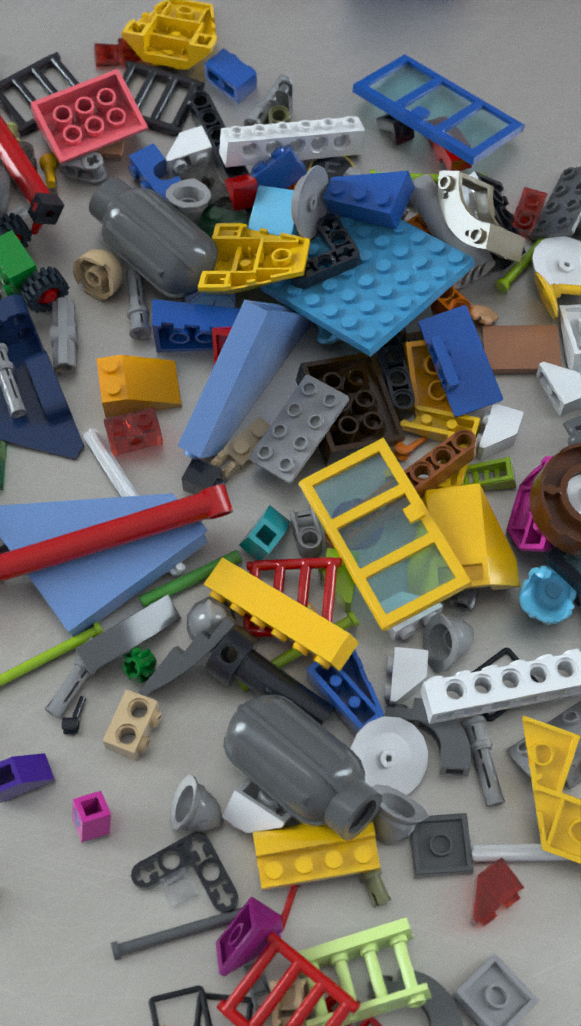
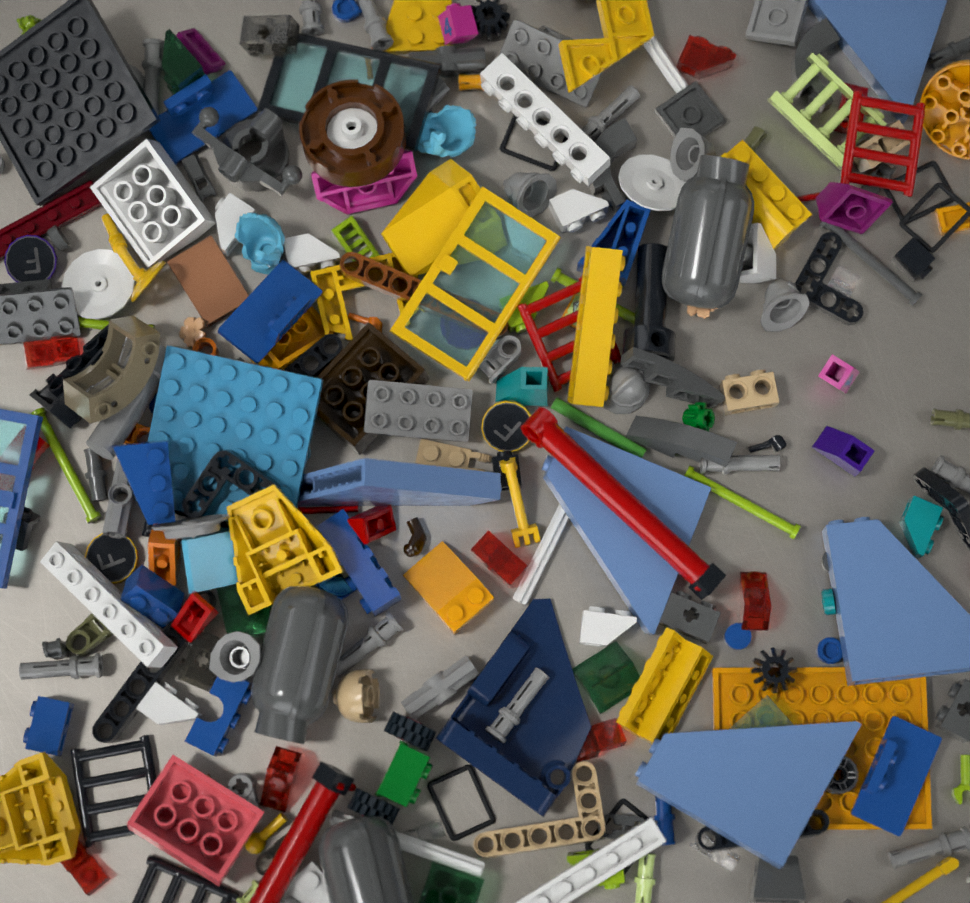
camera: 125 degrees left, 15 degrees up
none -> medium azure hair [234,212,285,275]
none -> clear red slope [260,746,302,813]
none -> dark brown arm [403,517,427,557]
none -> black tile [481,400,531,452]
none -> yellow hinge [499,457,541,548]
none -> white slope [579,607,637,647]
none -> black brick [891,237,936,282]

